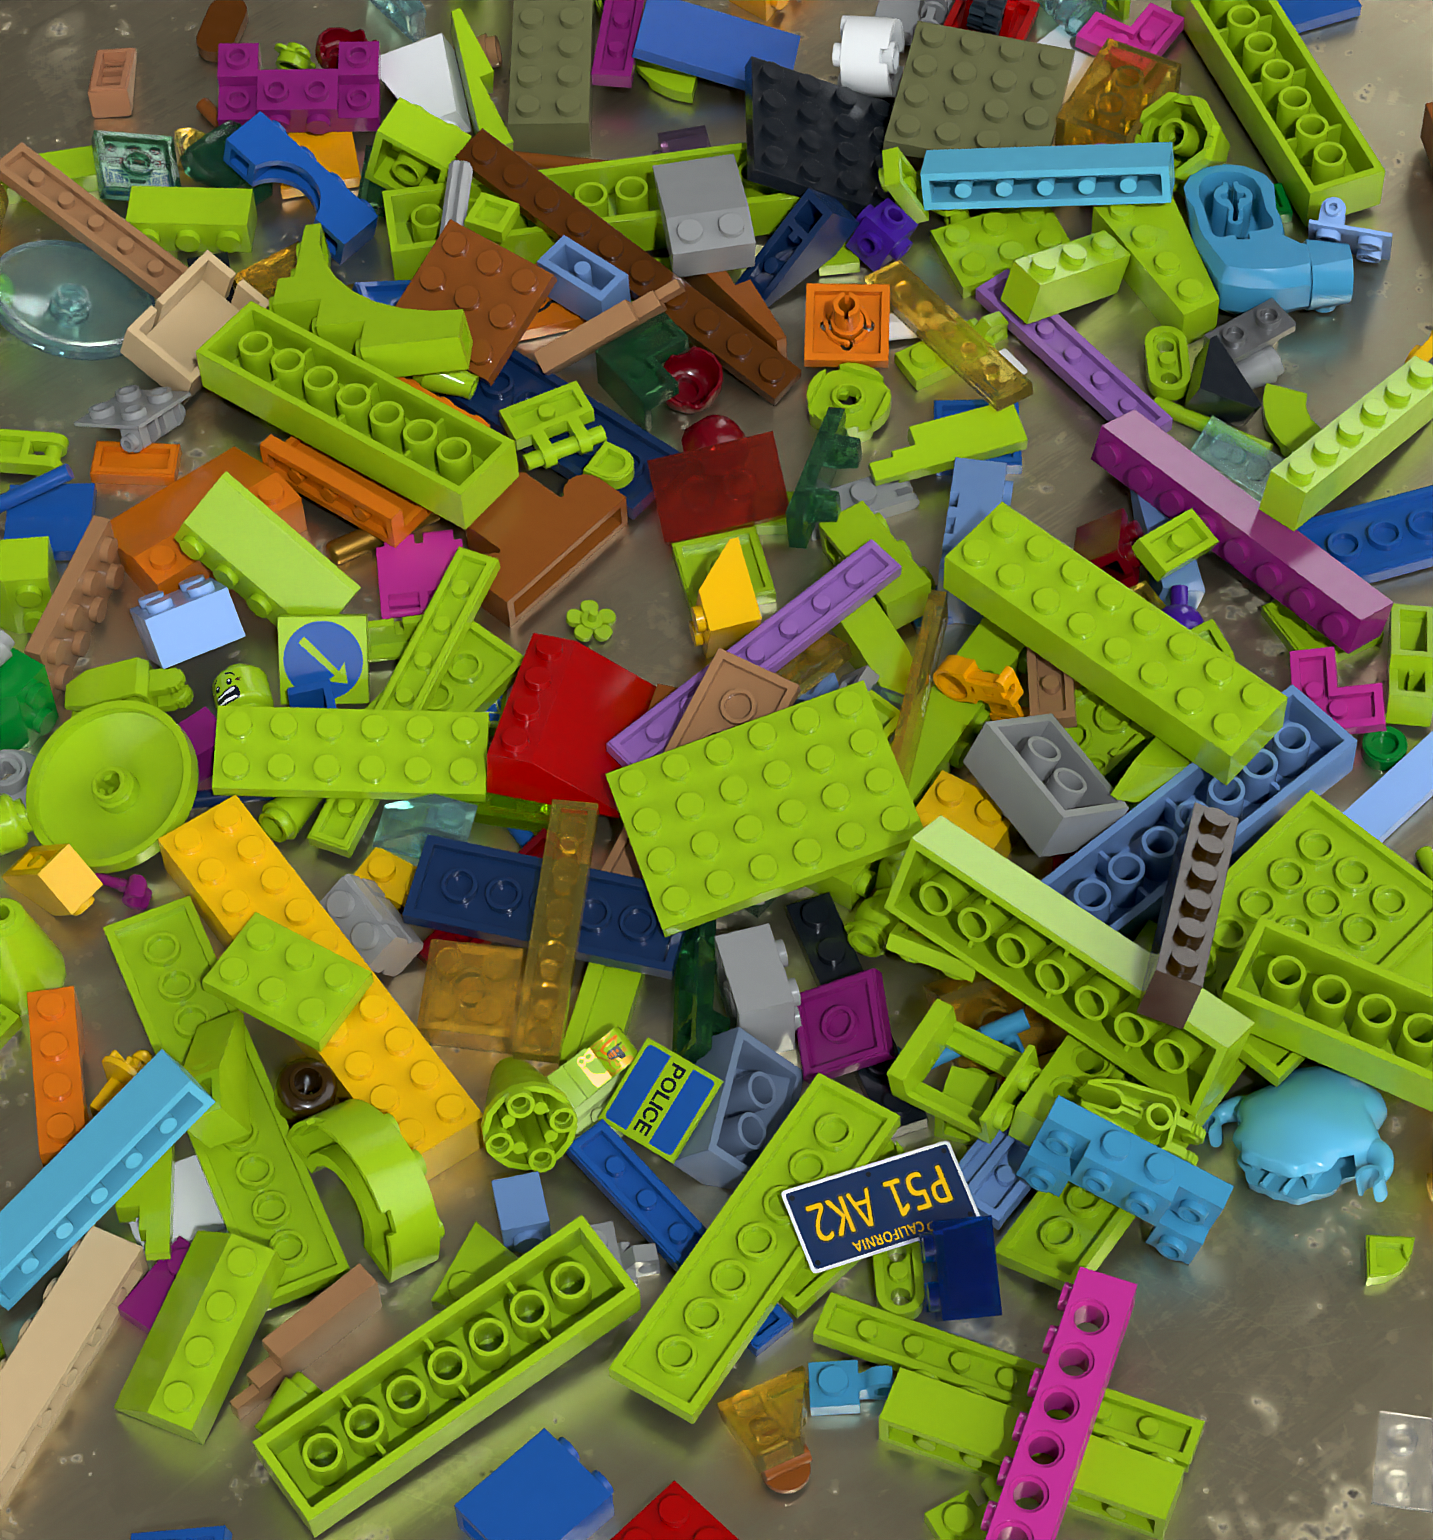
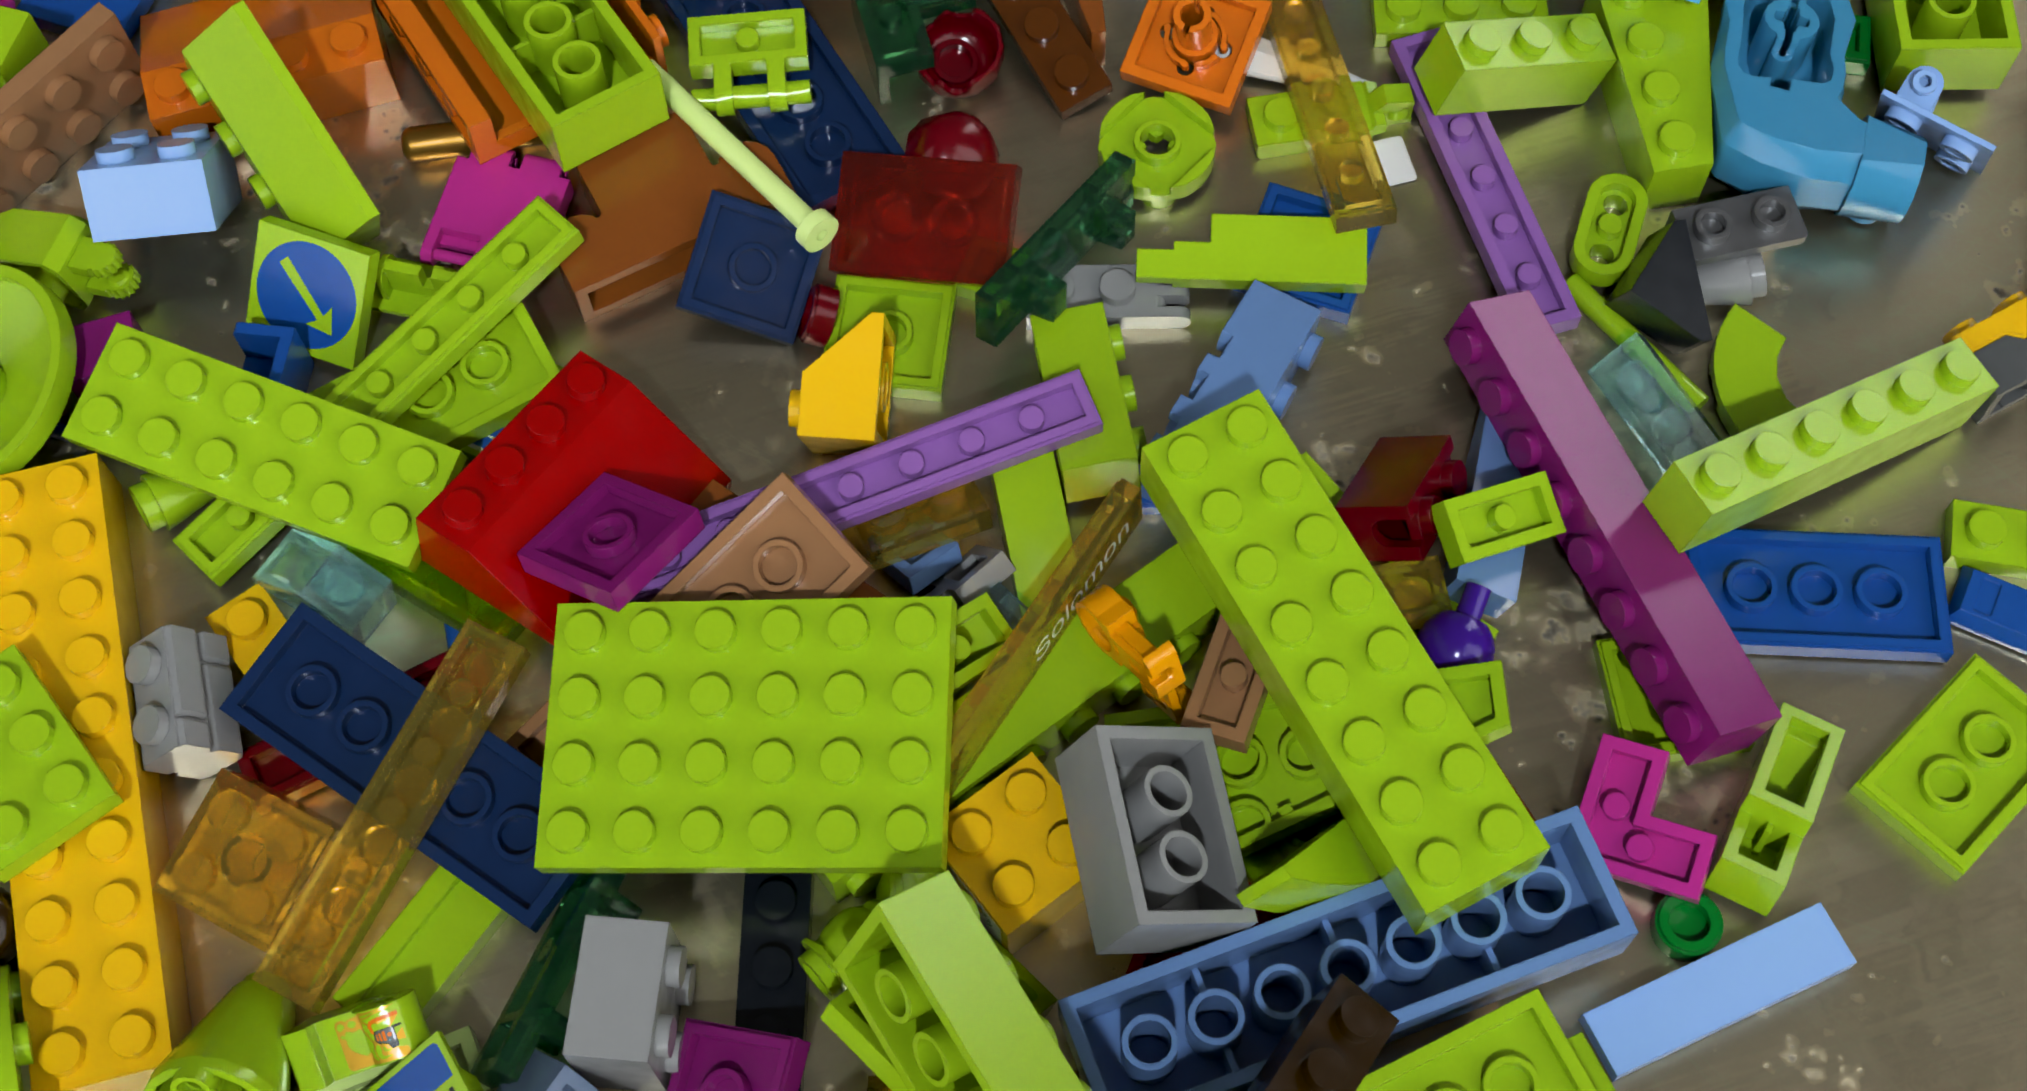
camera: 20 degrees right, 10 degrees up
lime head [211,663,274,711] -> none
lime plant [566,600,616,642] -> none
lime tile [583,441,635,490] -> none
none -> magenta plate [517,472,705,612]
none -> yellowish green bar [650,59,839,253]
none -> dark blue tile [675,190,823,346]
none -> dark red tile [798,283,840,348]

